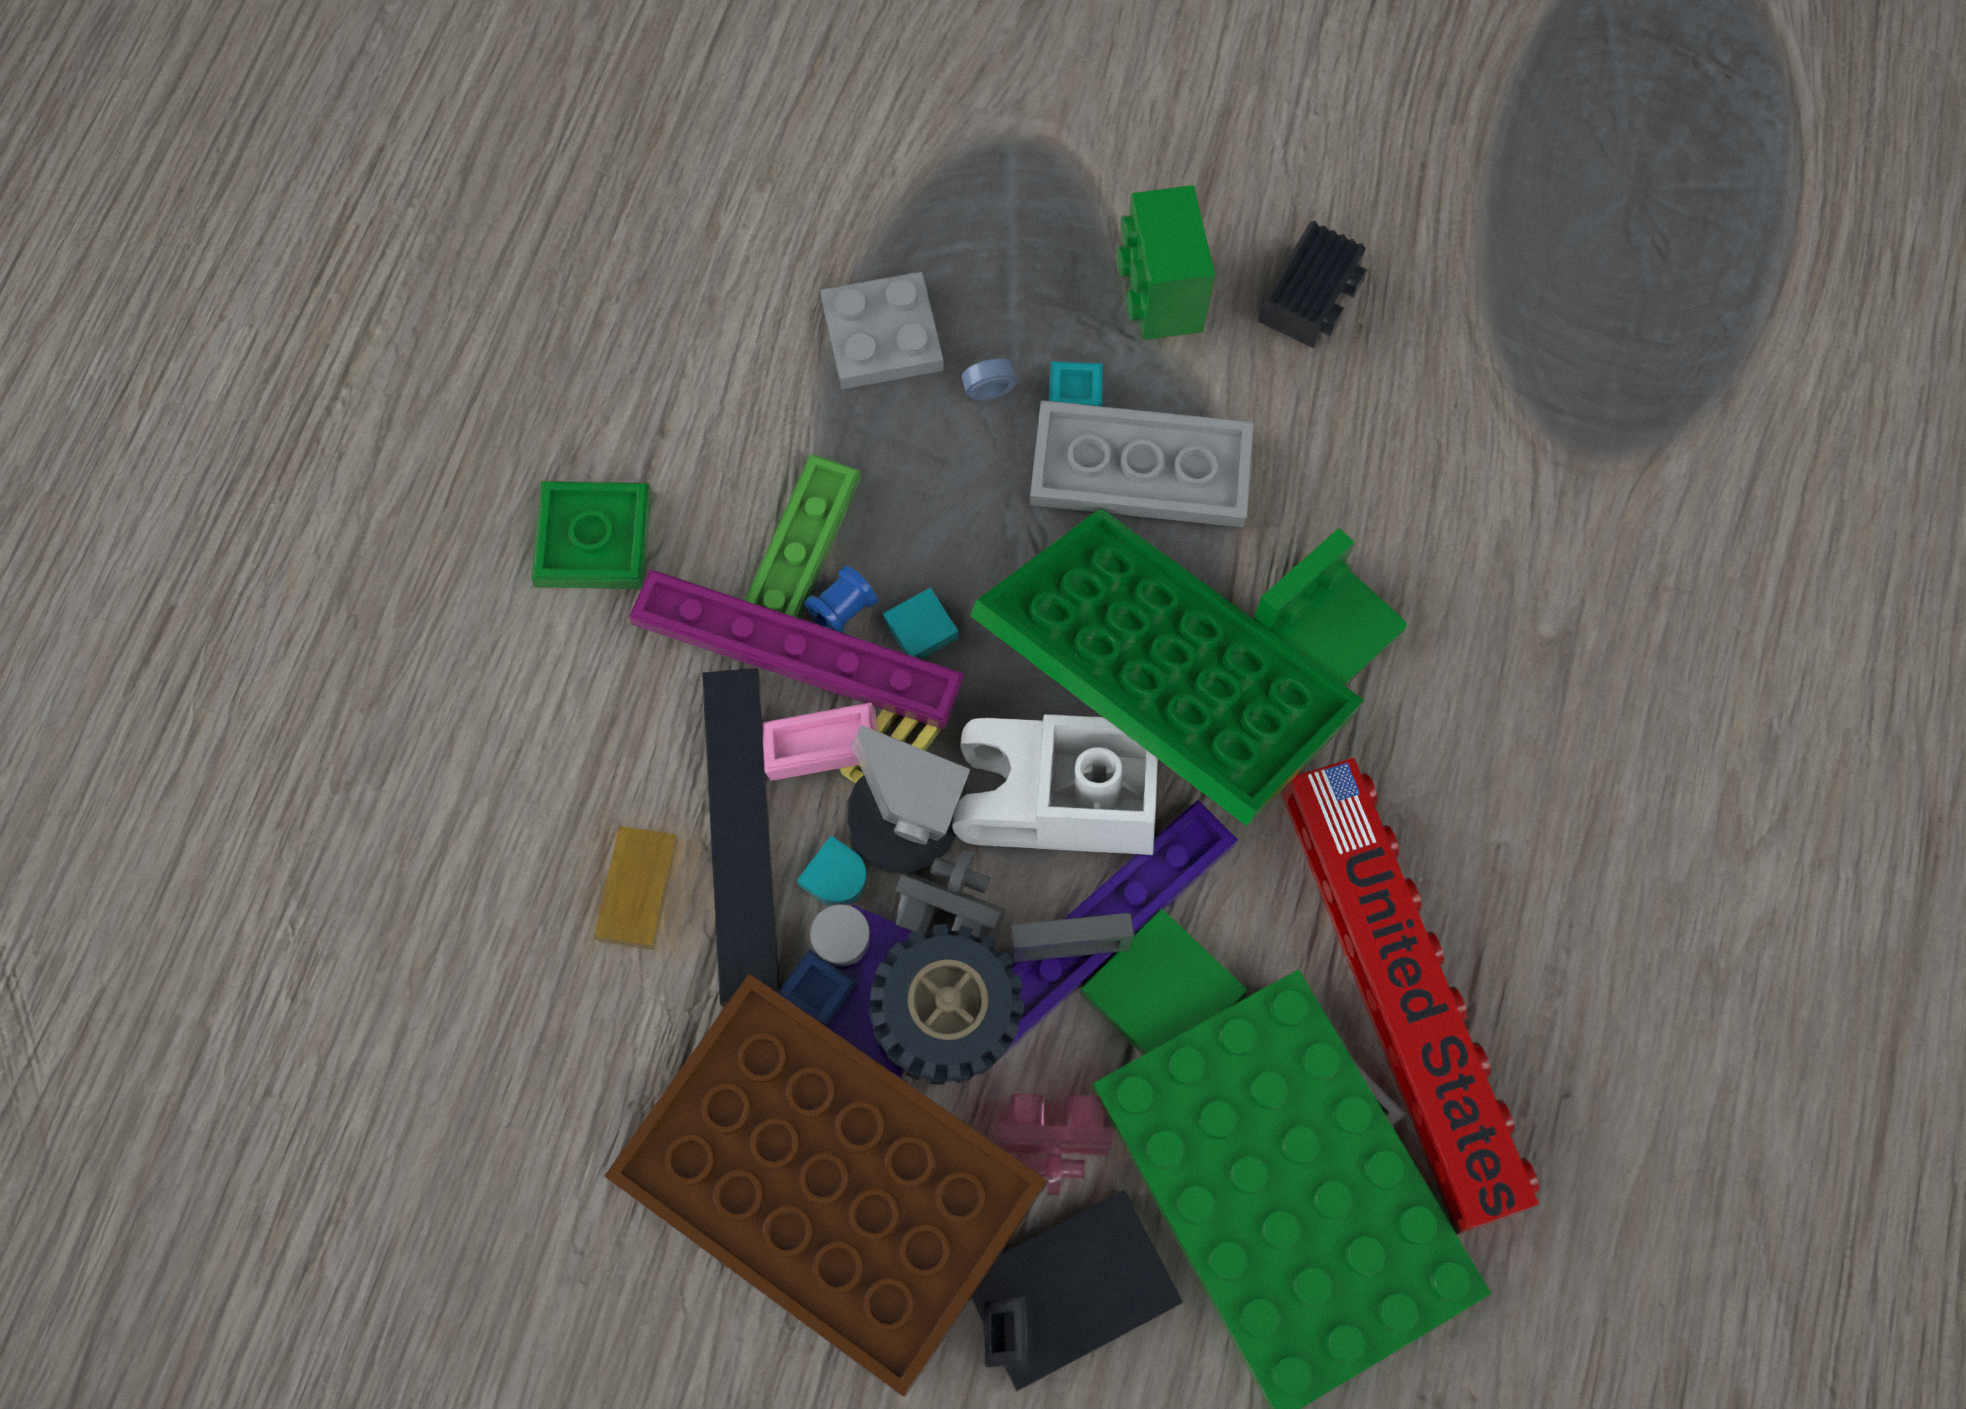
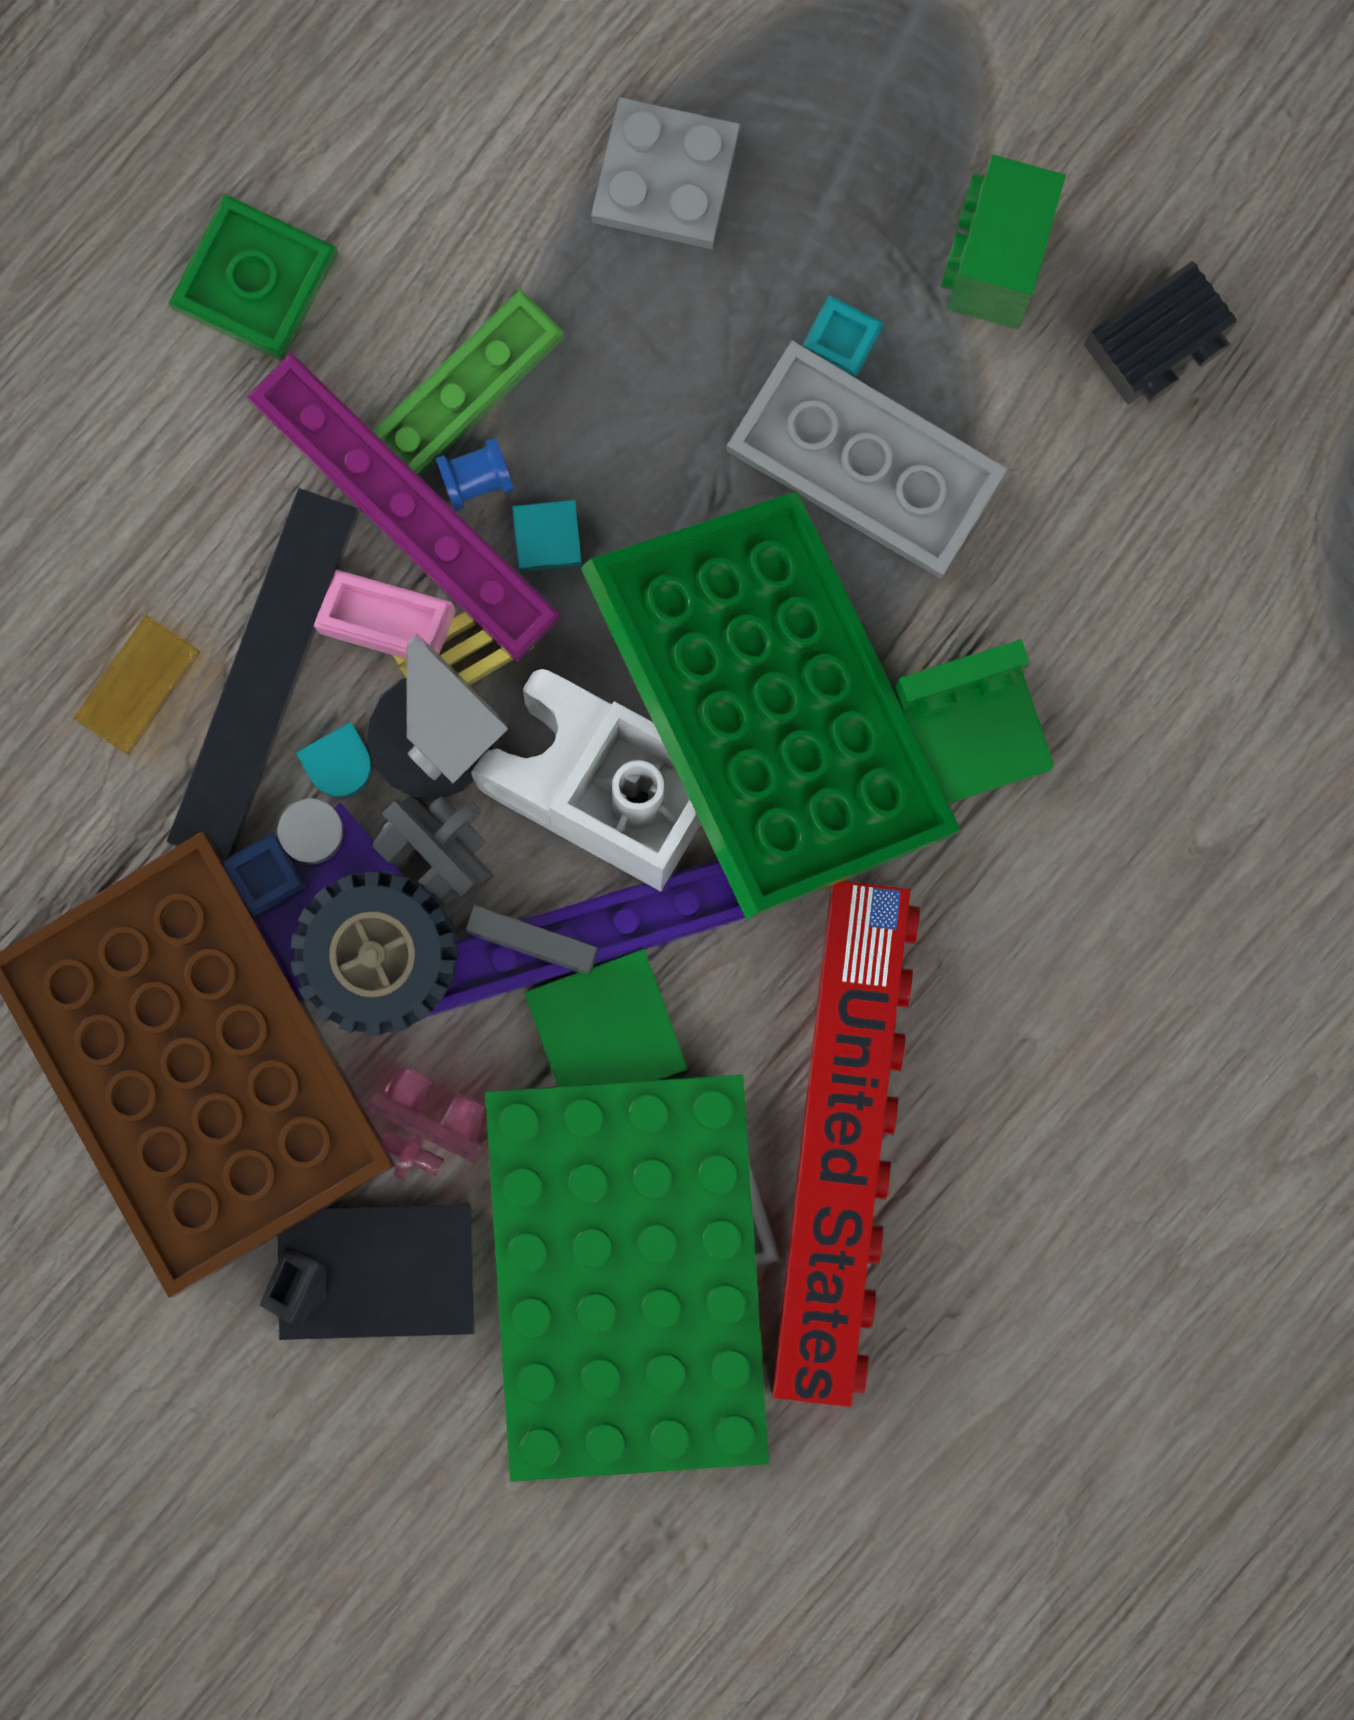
camera: 25 degrees right, 15 degrees up
sand blue tile [961,359,1017,400] -> none

